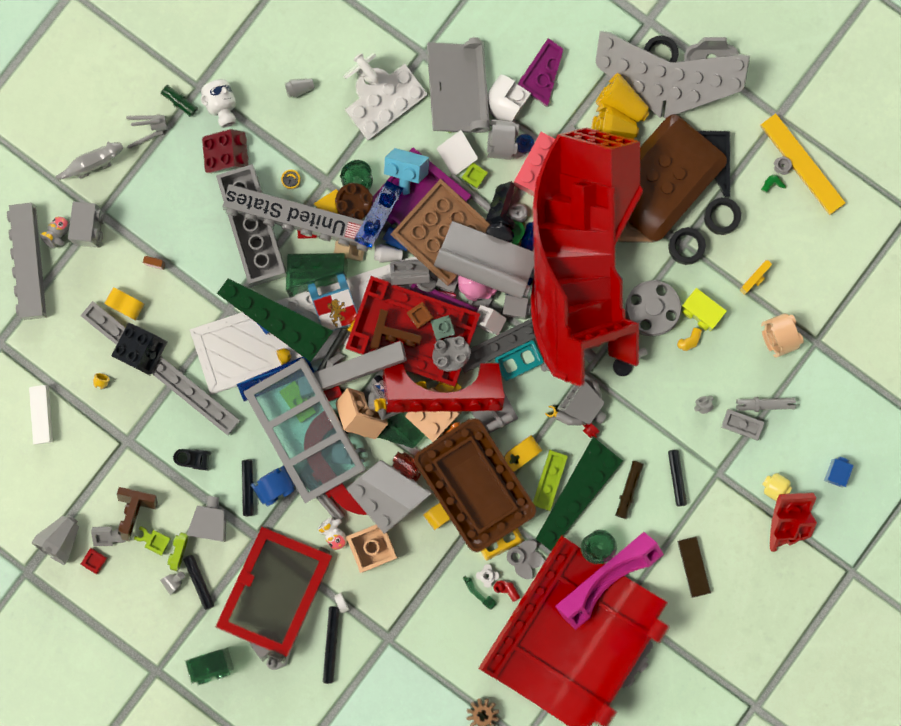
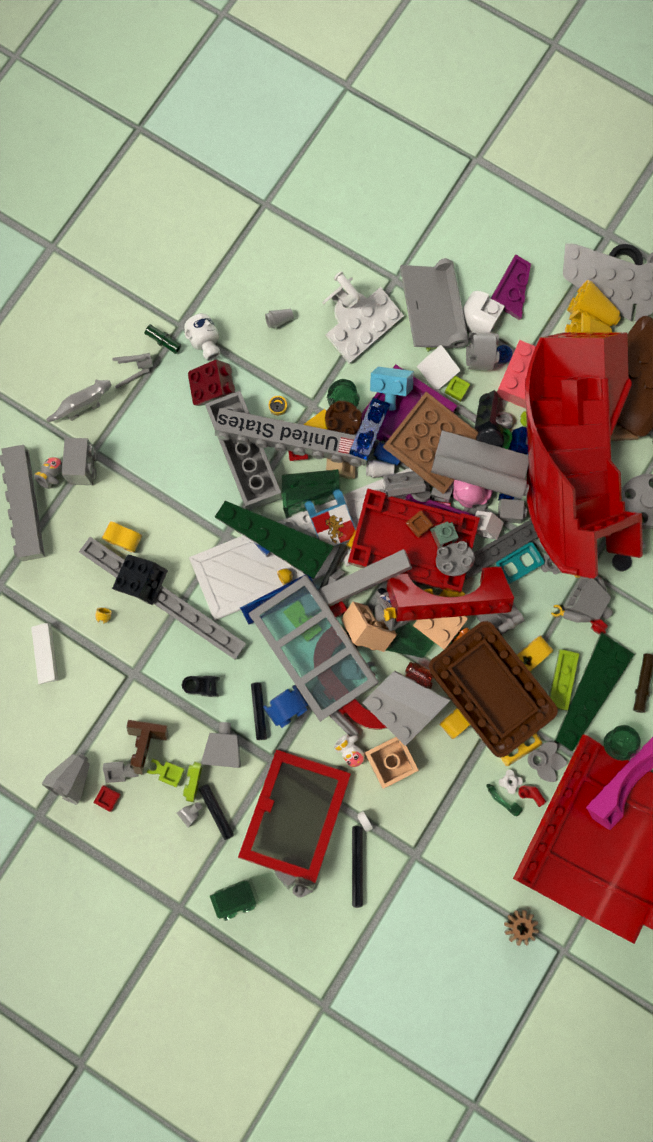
camera: 10 degrees left, 5 degrees down
dark orange tile [143,256,166,270] -> none
reddish brown bracket [370,309,422,350] -> none

